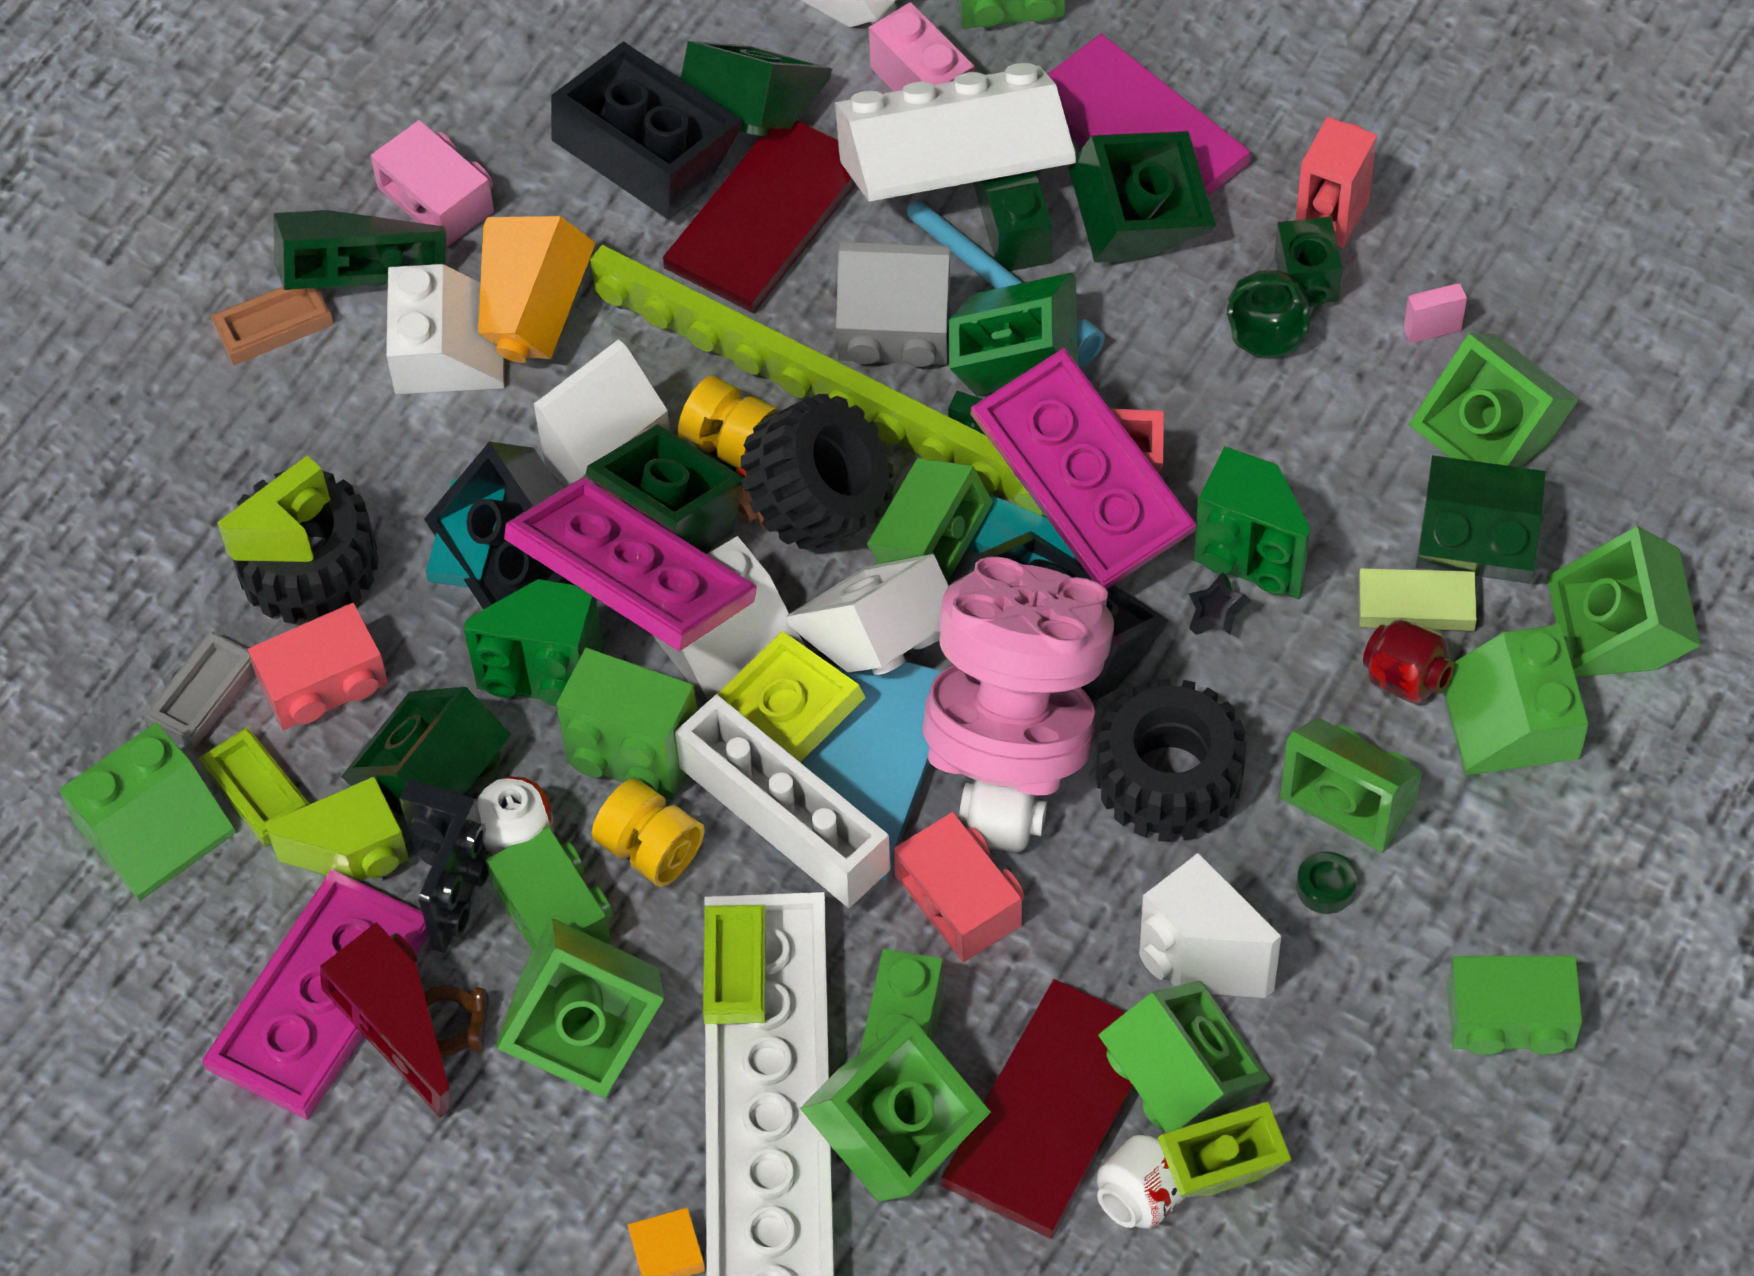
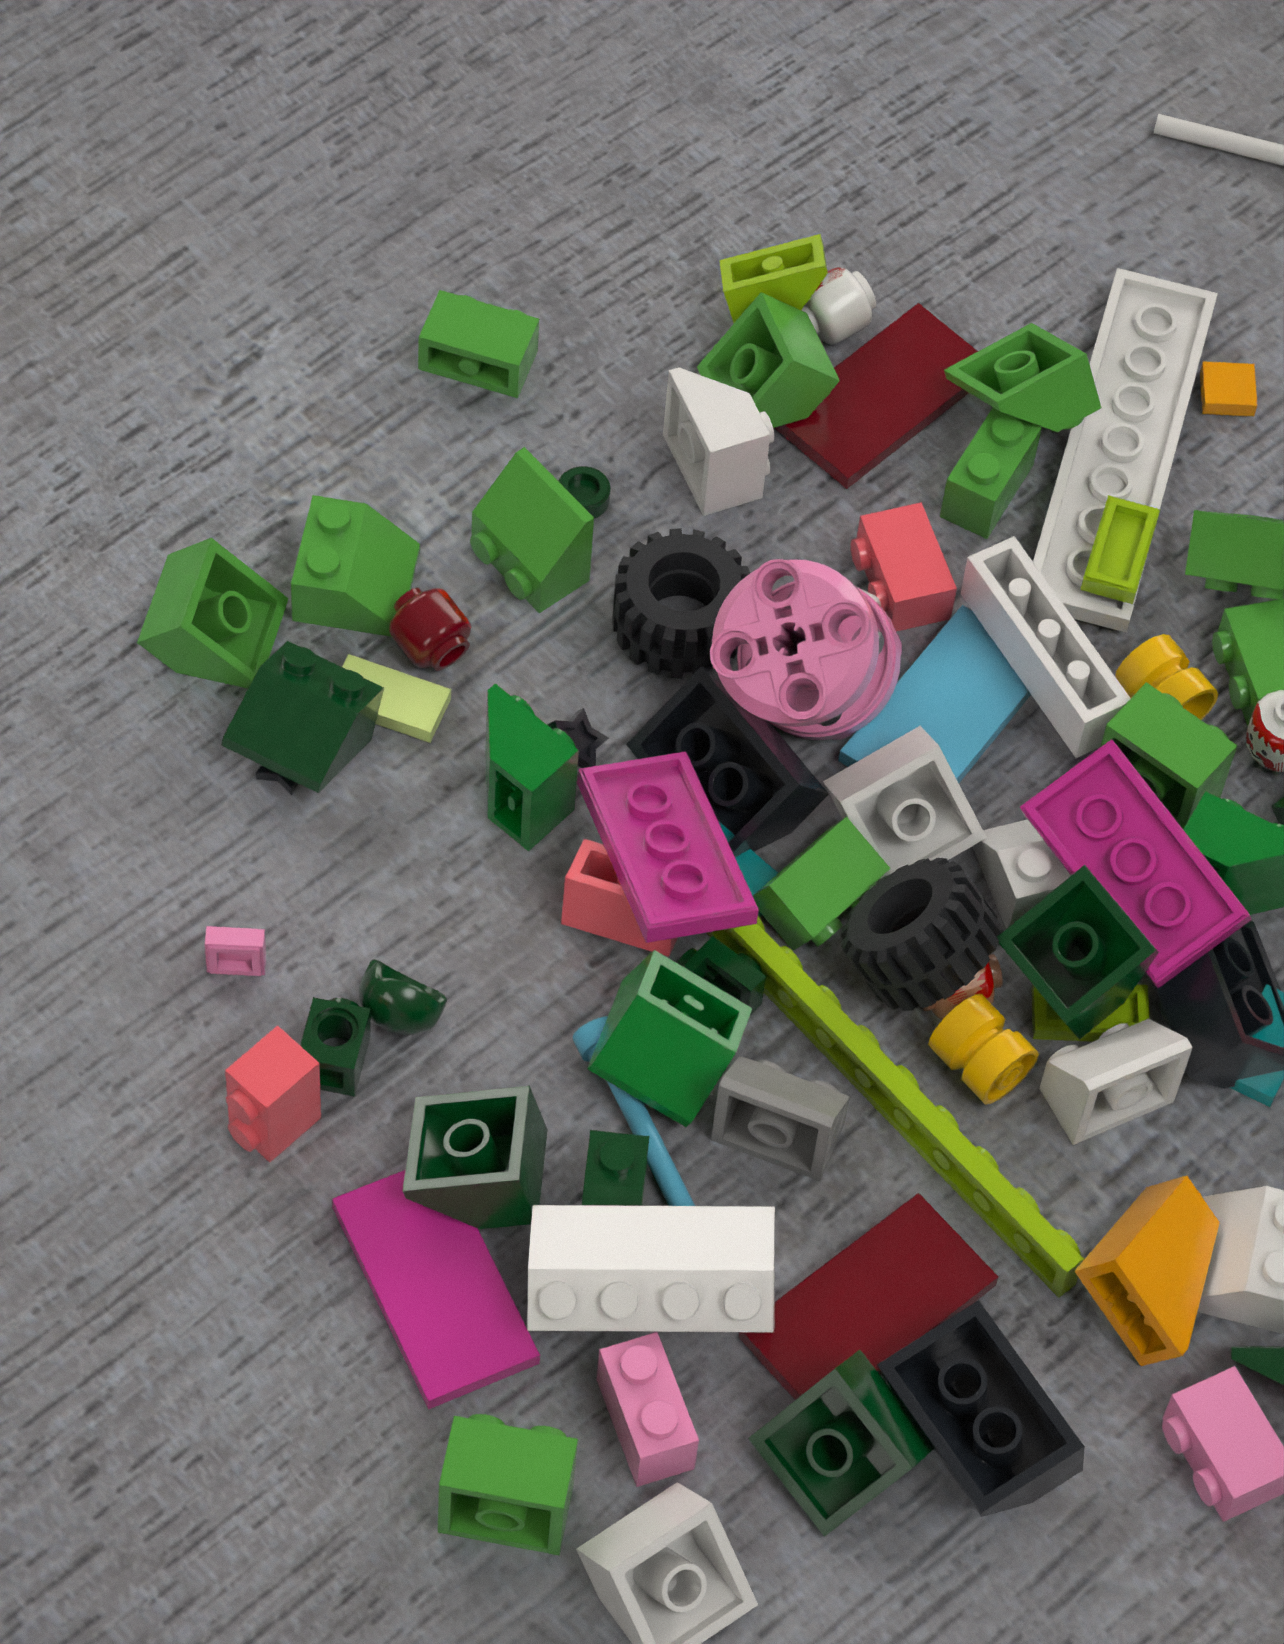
camera: 170 degrees left, 0 degrees up
neon yellow plate [717,631,866,762] -> none
bright green slope [1408,333,1580,468] -> none

